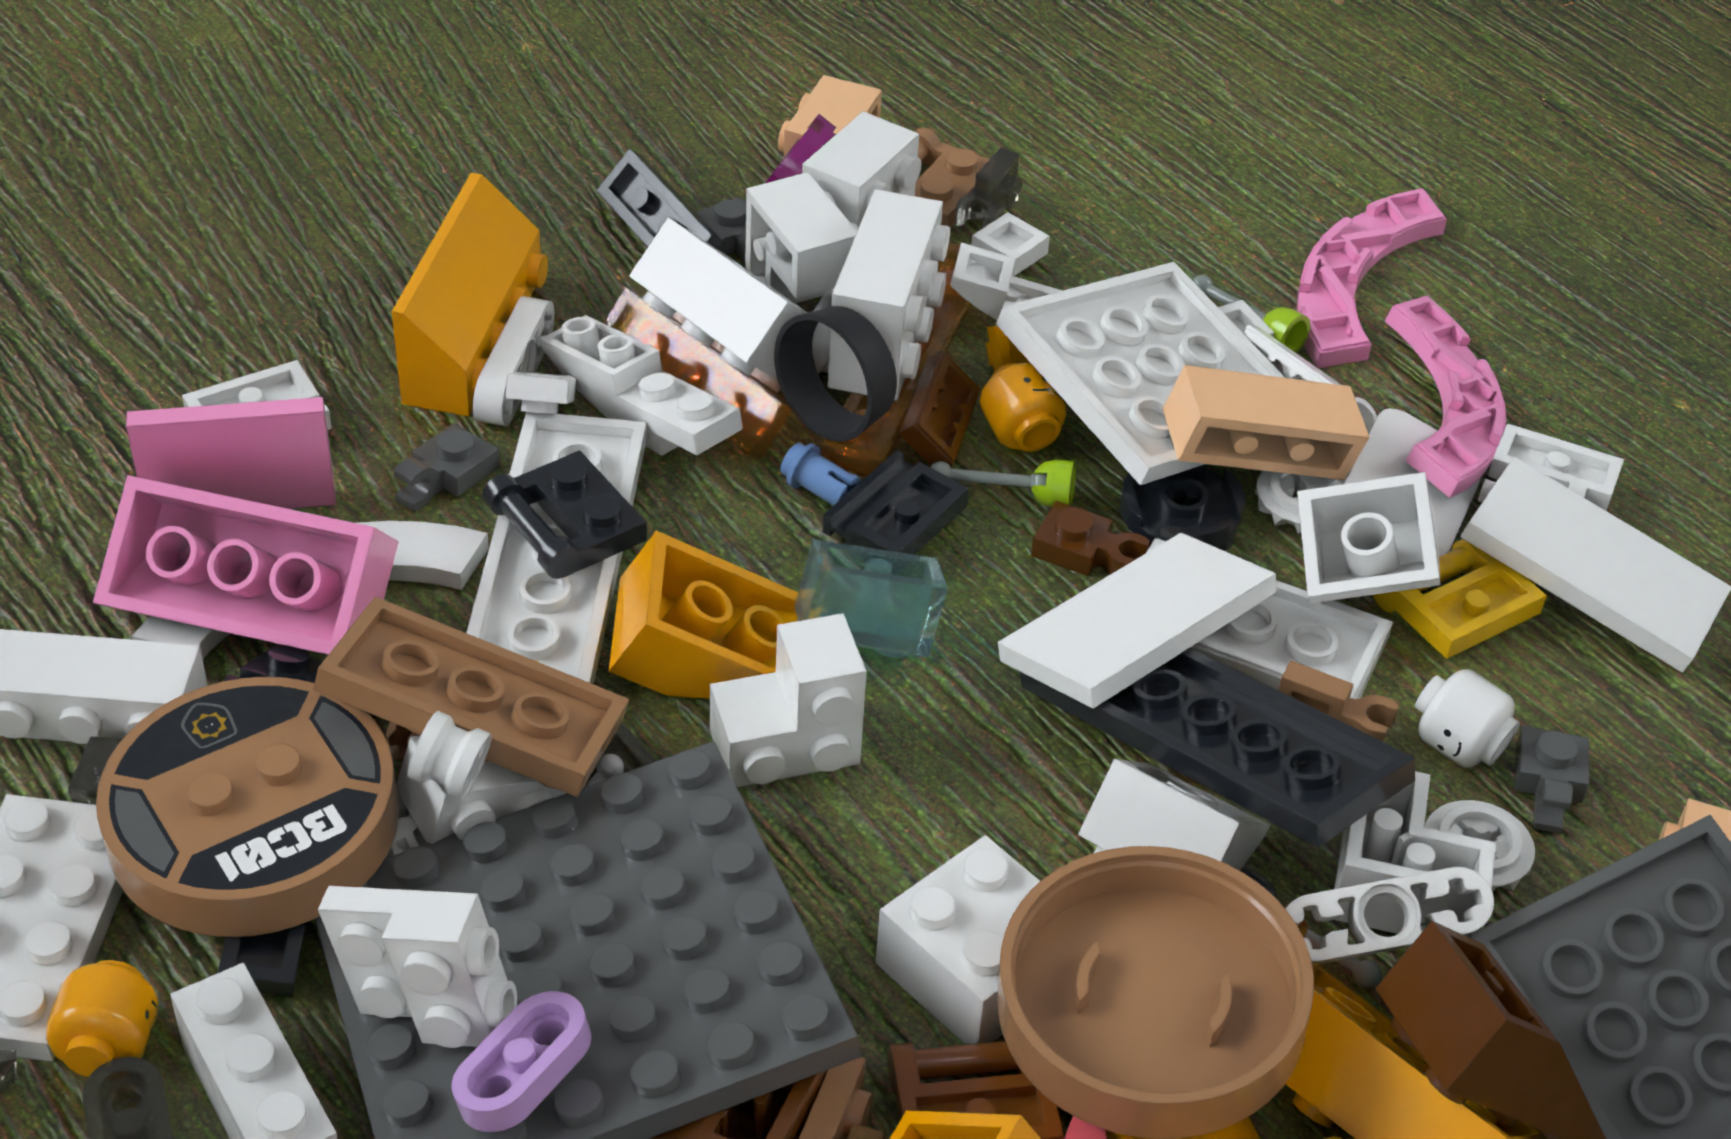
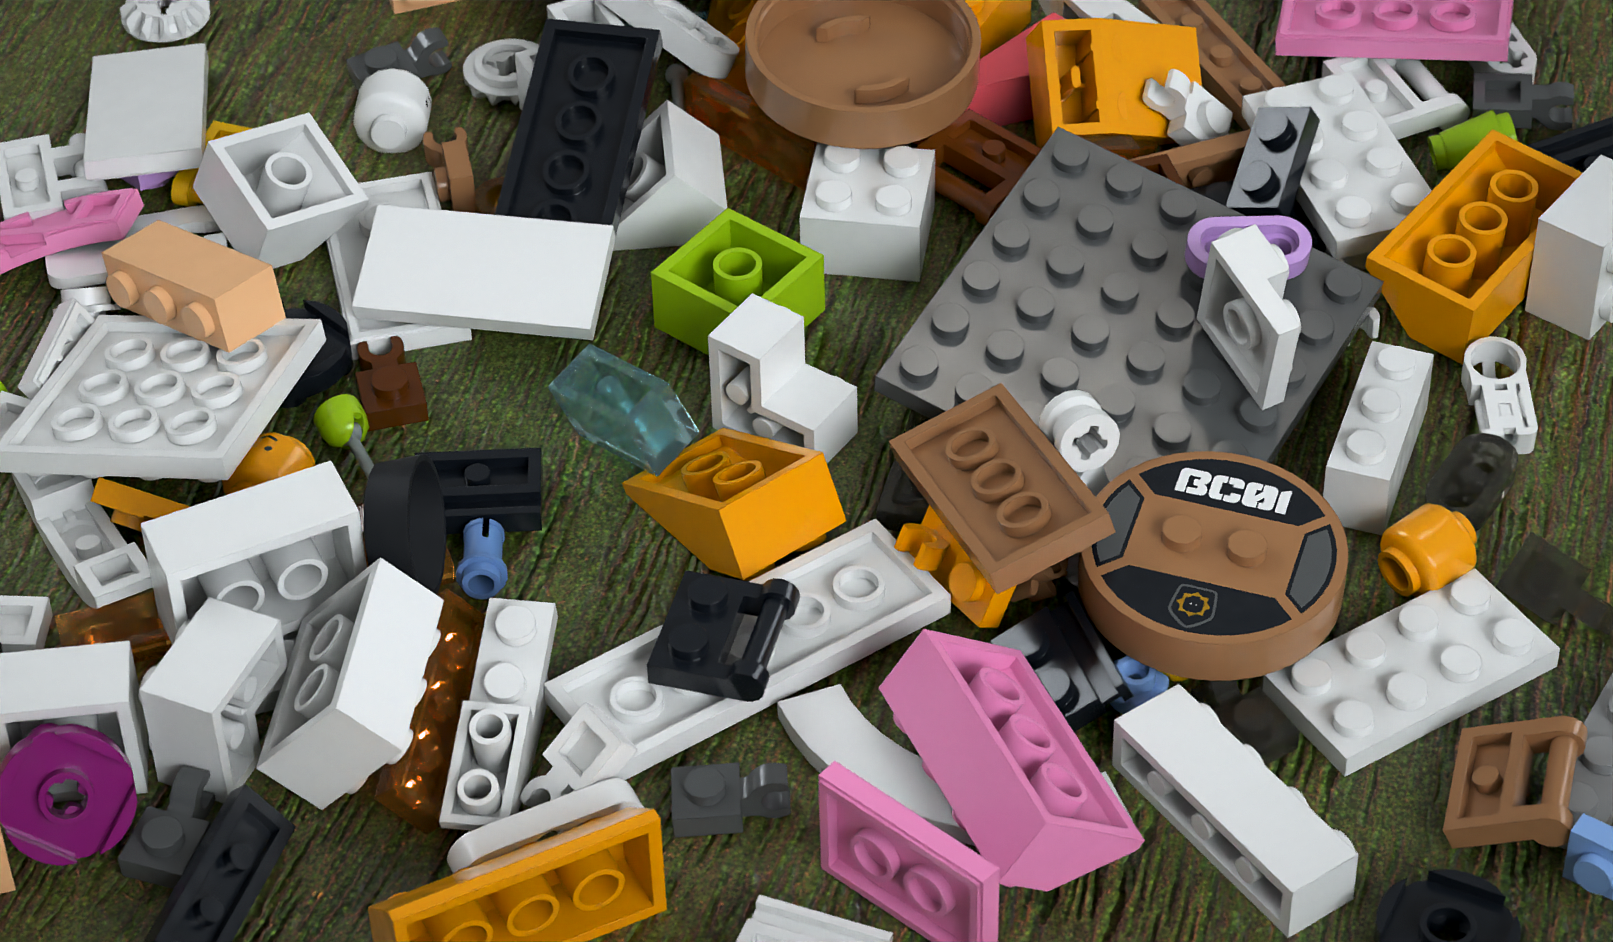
camera: 125 degrees left, 0 degrees up
none -> lime brick [651,208,825,355]

